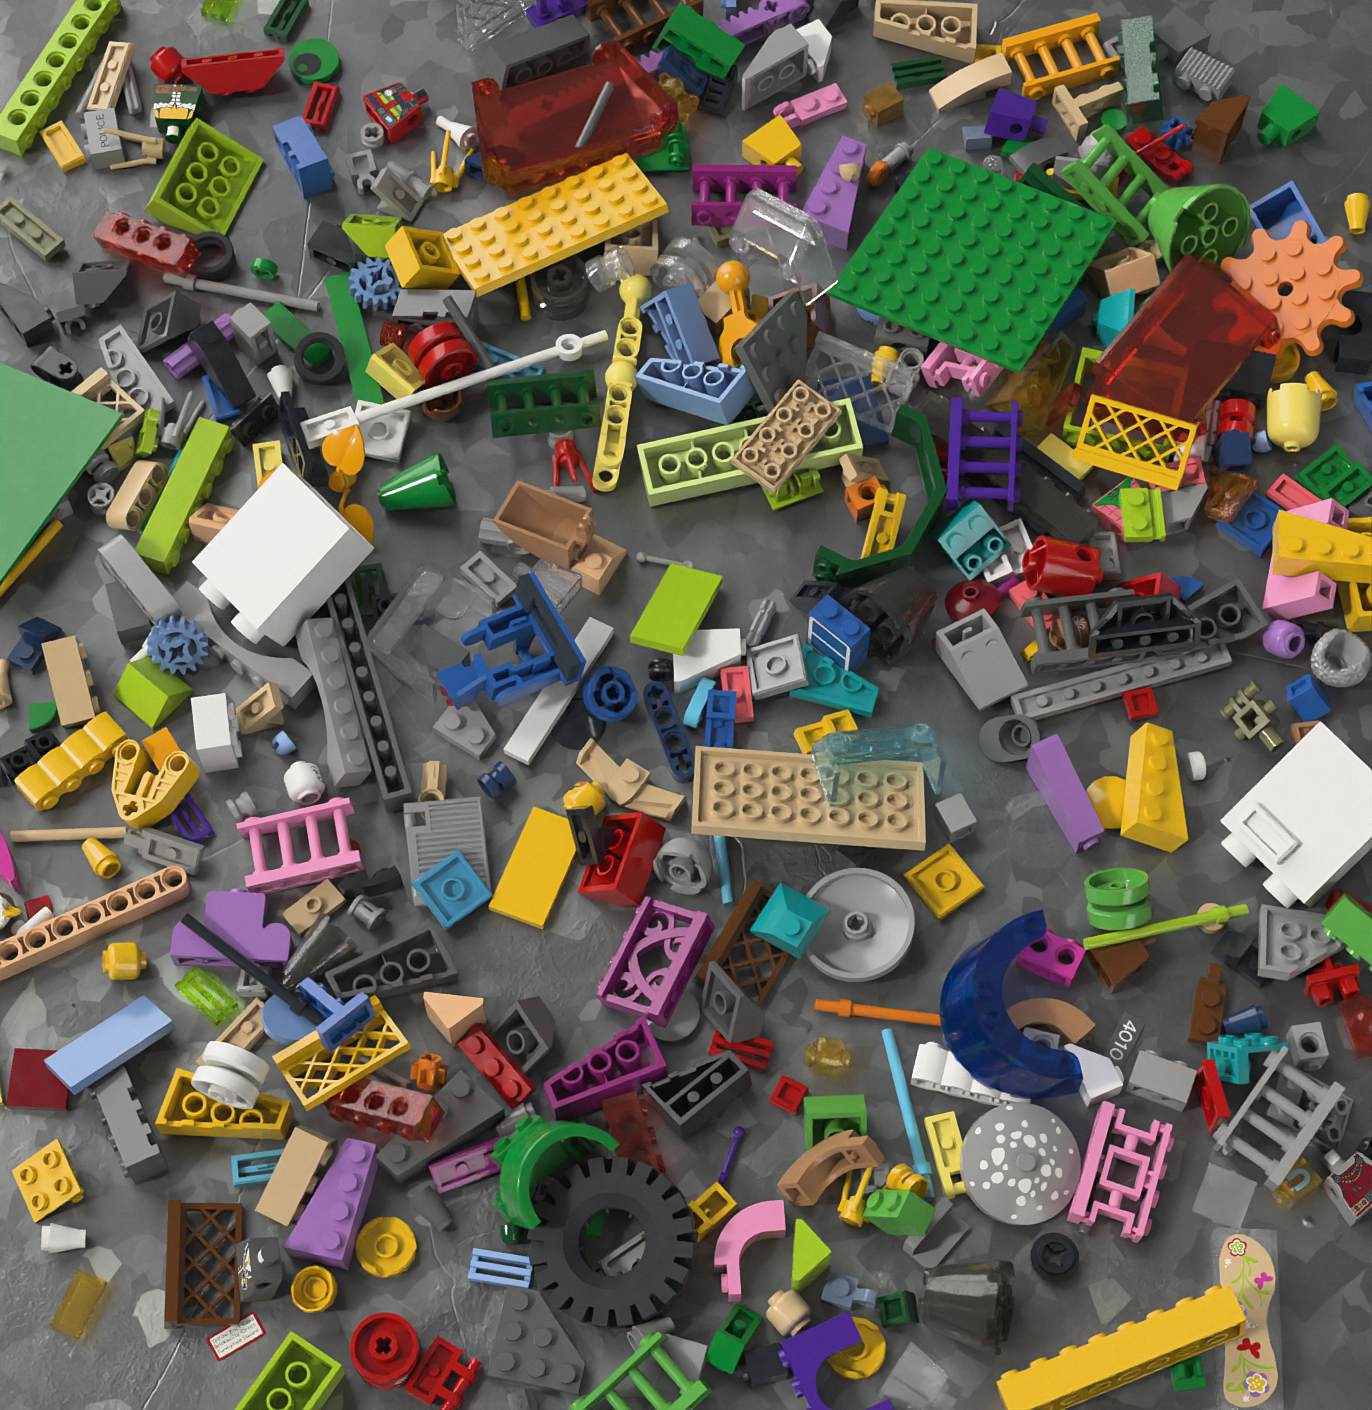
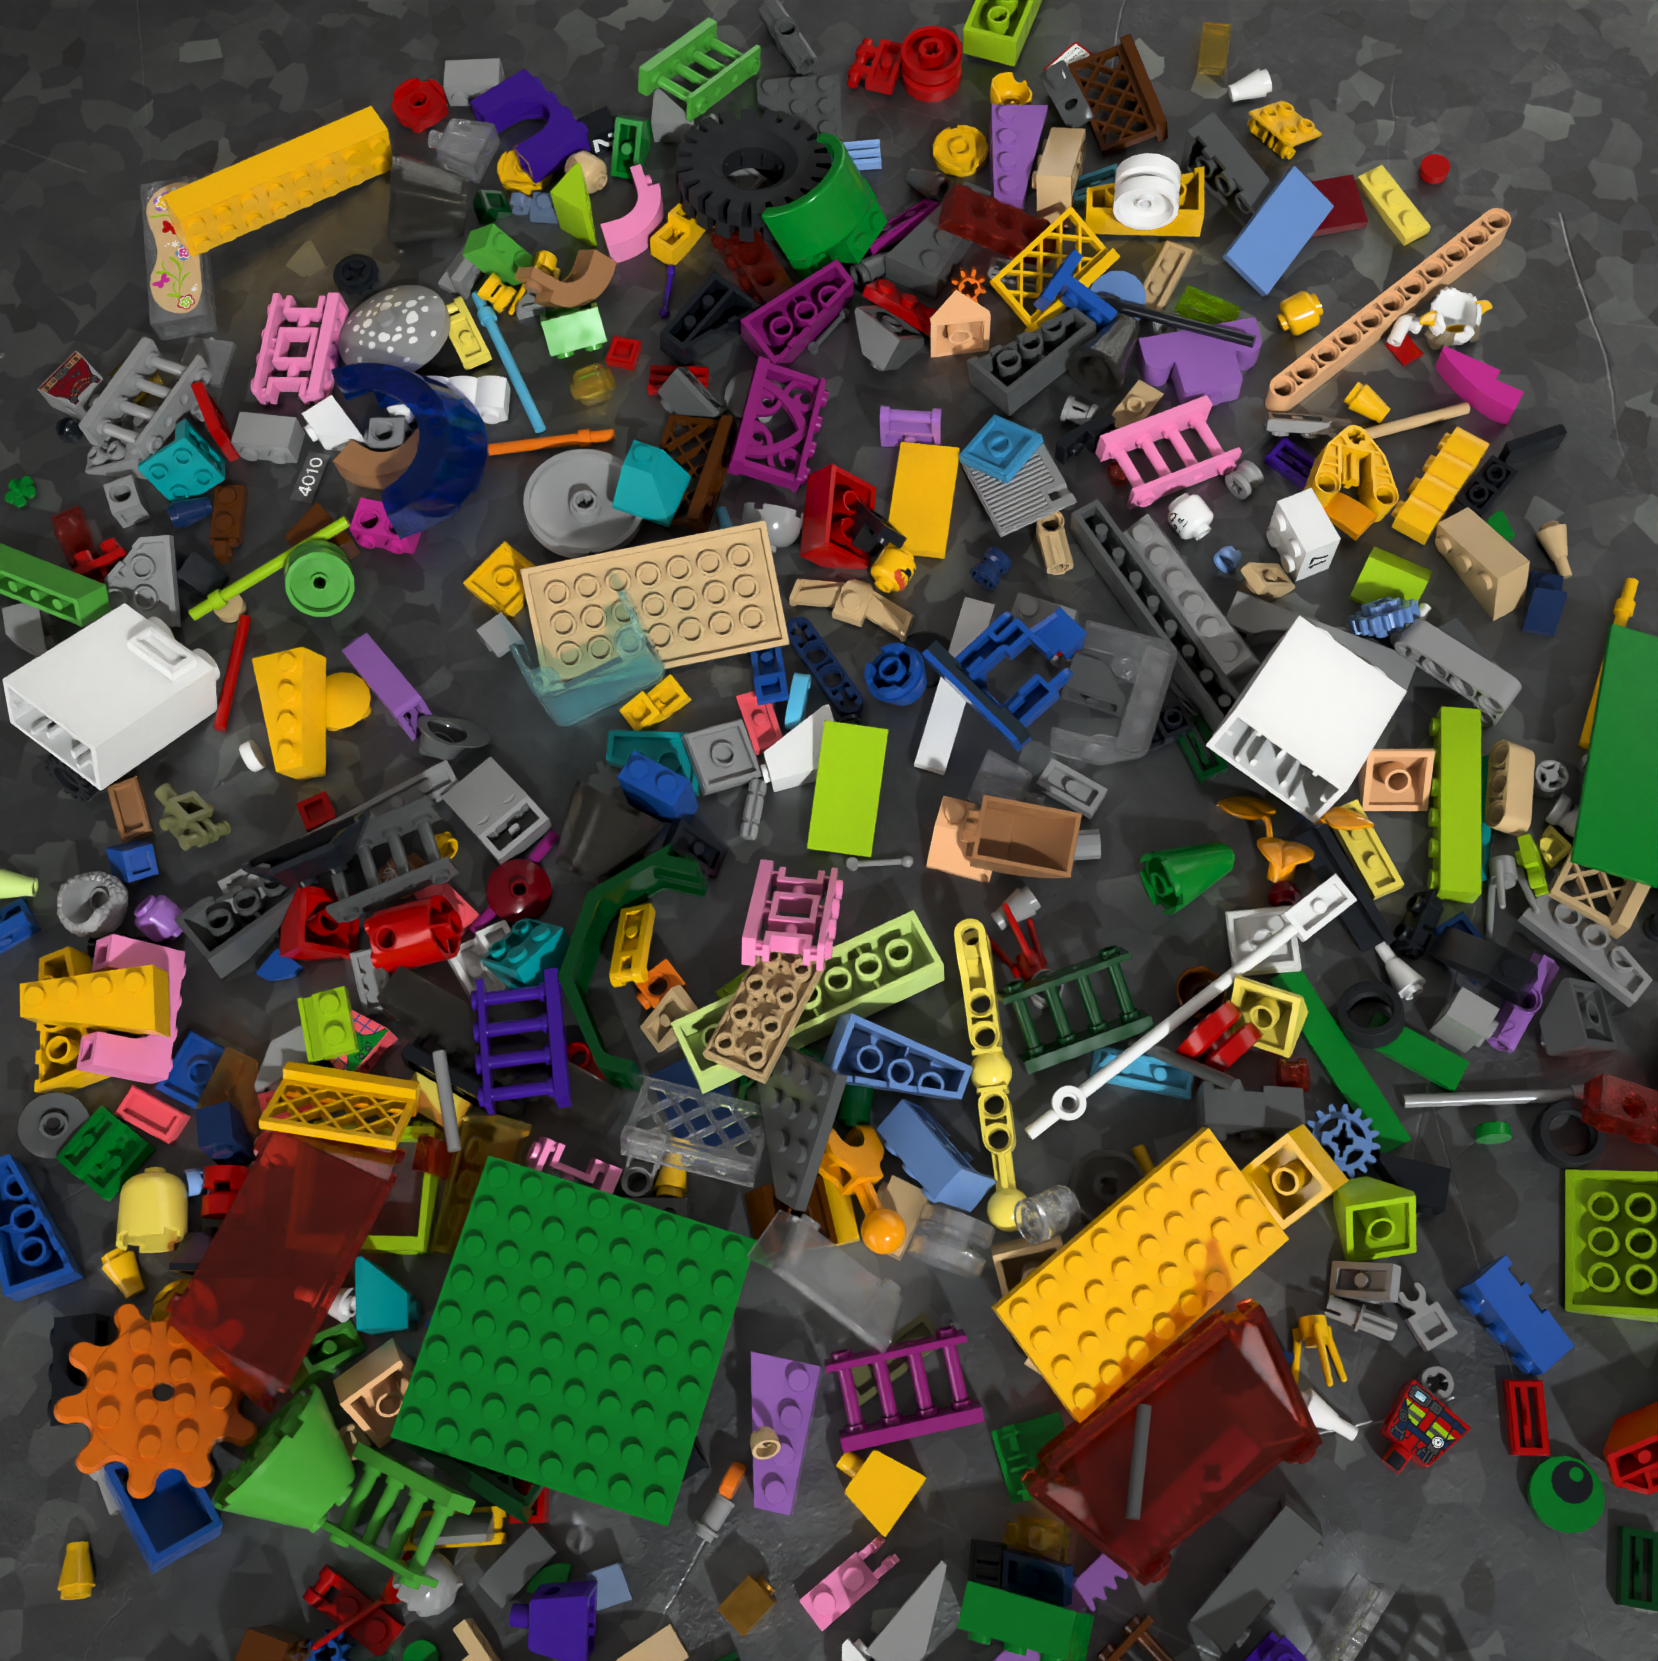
camera: 175 degrees right, 5 degrees up
none -> red bar [213,615,251,731]
none -> light grey bar [432,1050,461,1152]
none -> bright pink fence [741,860,843,971]
none -> medium lavender plate [880,405,942,447]

